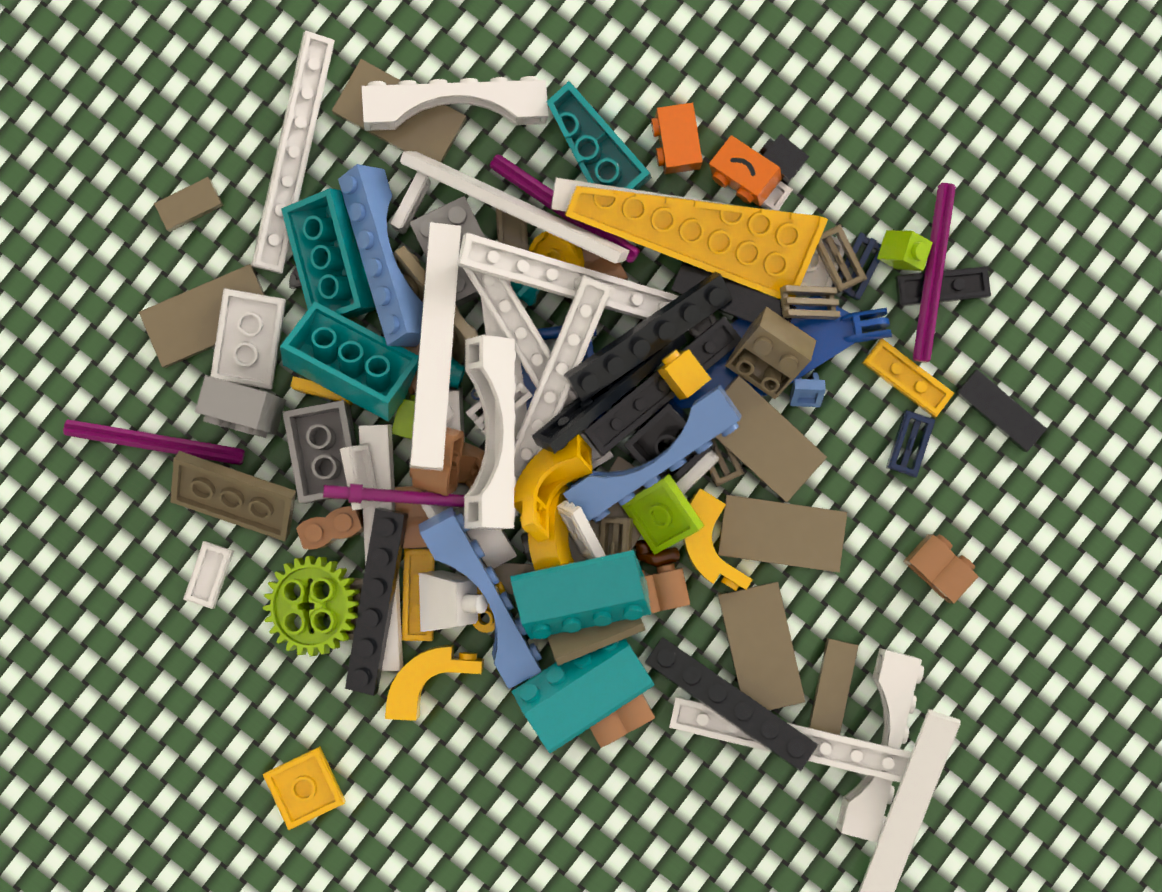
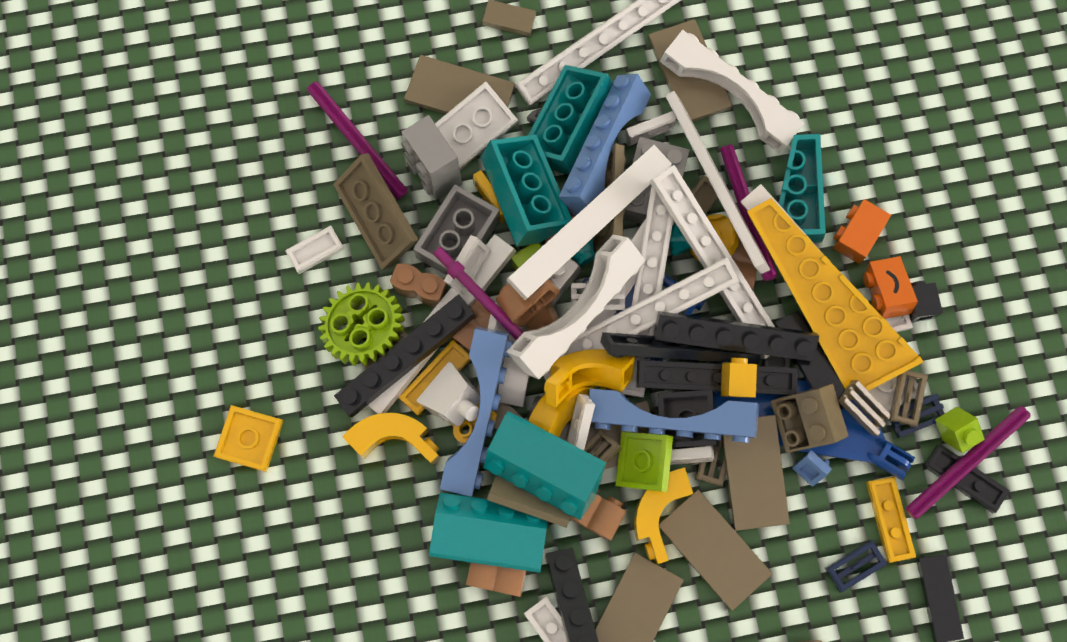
camera: 40 degrees right, 10 degrees down
reddish brown arm [634,539,680,567] -> none

